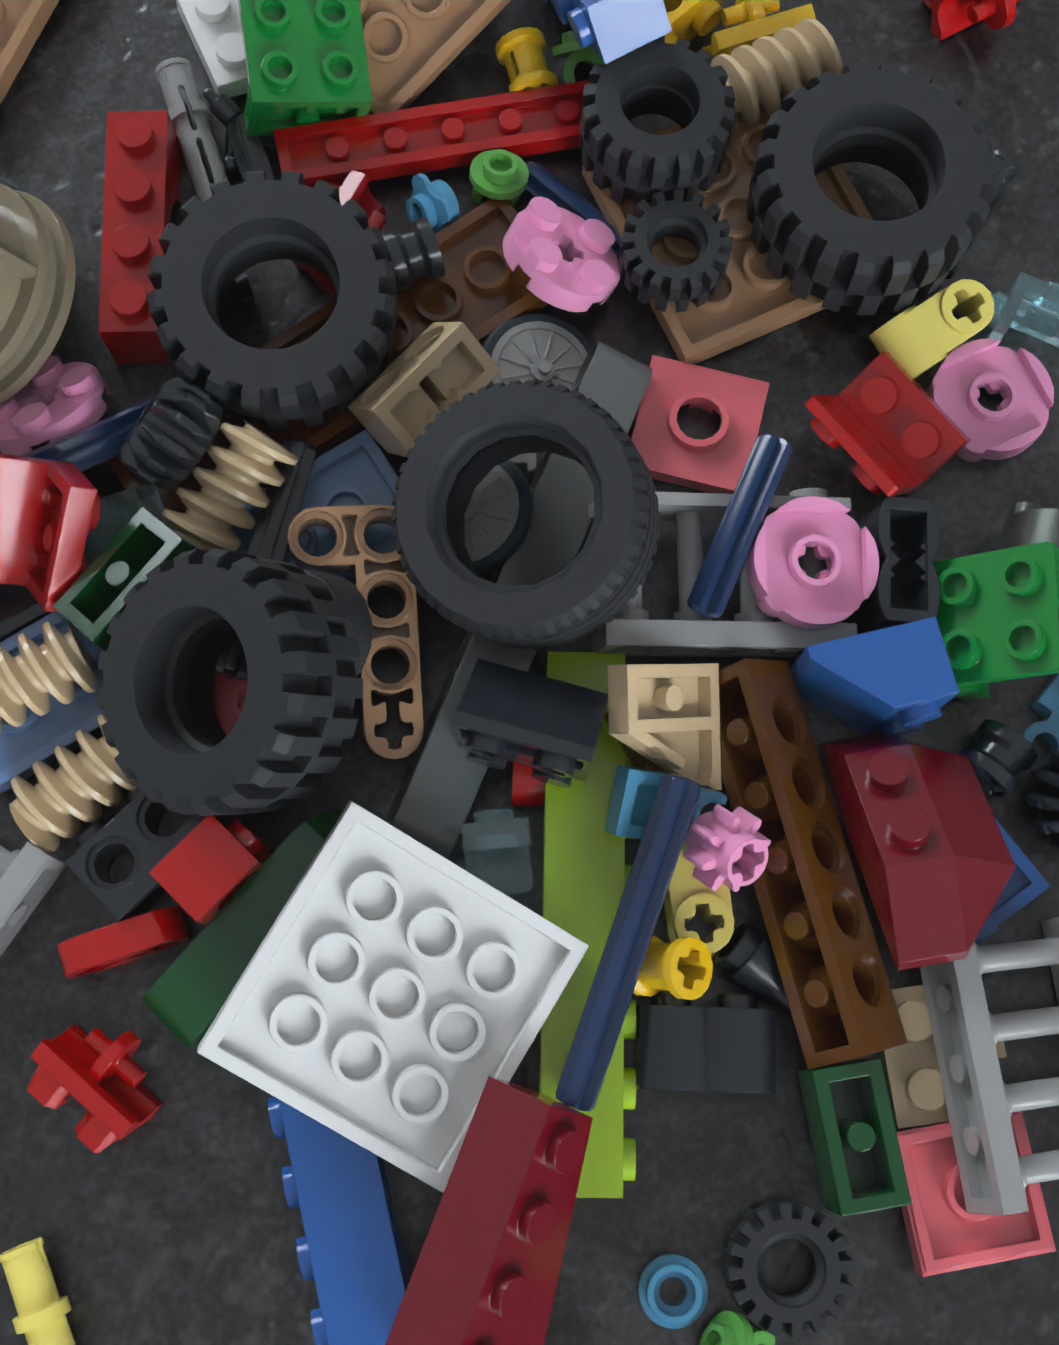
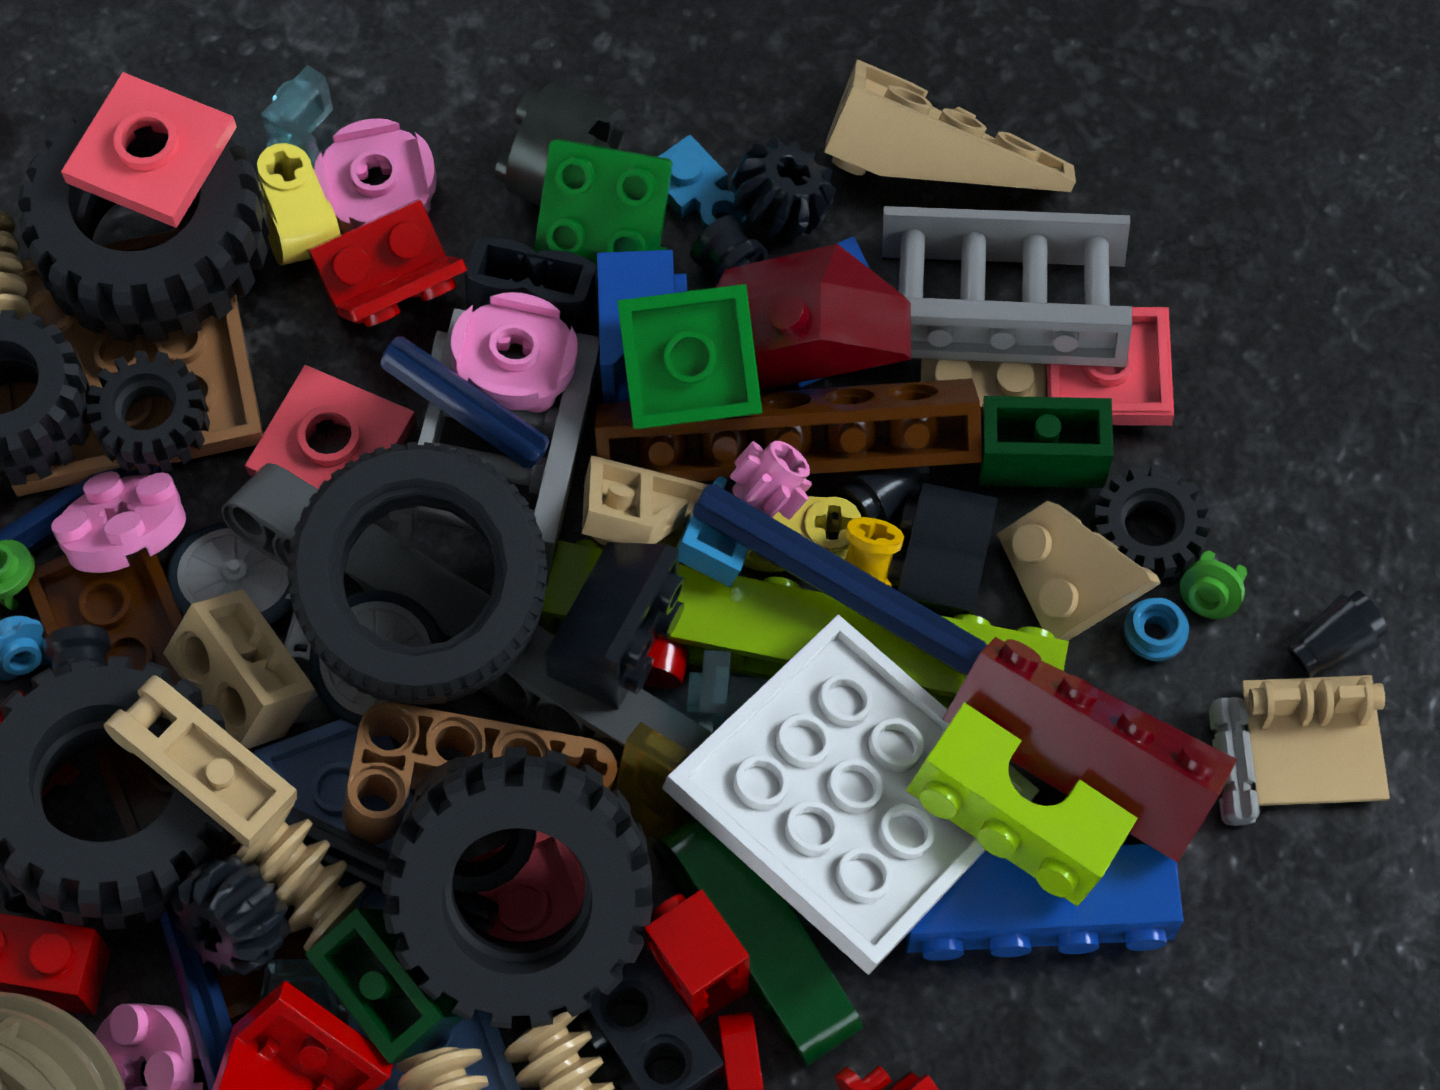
camera: 75 degrees left, 10 degrees down
none -> coral piece [61,72,237,228]
none -> tan plate [103,675,297,849]
none -> clear yellow tile [615,722,691,840]
none -> green plate [617,284,762,430]
none -> lime arch [905,702,1138,907]
none -> tan wing [997,501,1161,641]

